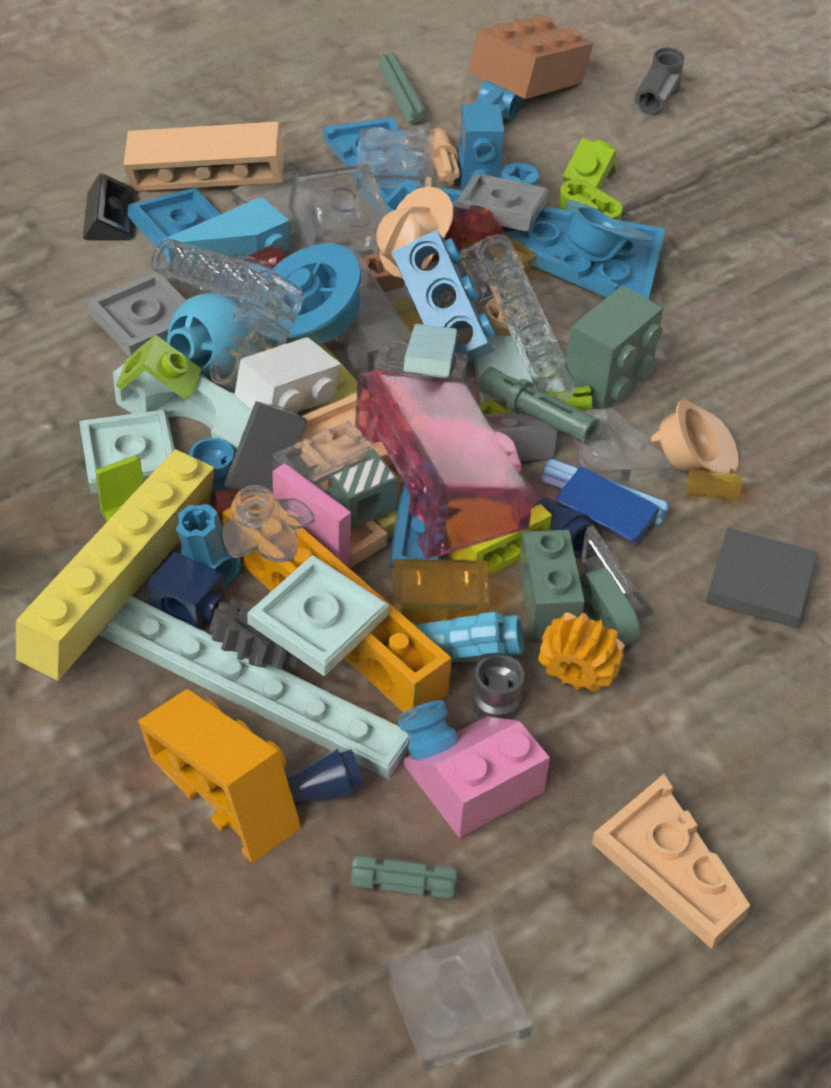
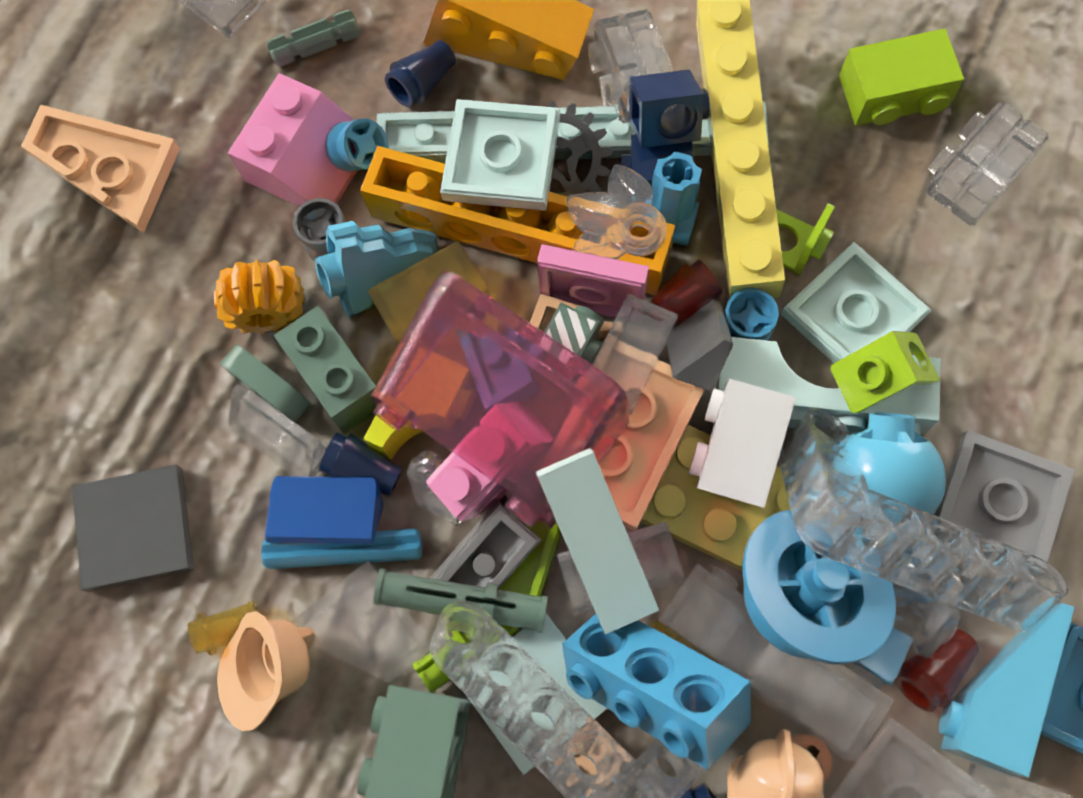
camera: 160 degrees right, 25 degrees up
none -> clear brick [588,9,677,124]
none -> dark blue brick [629,69,710,148]

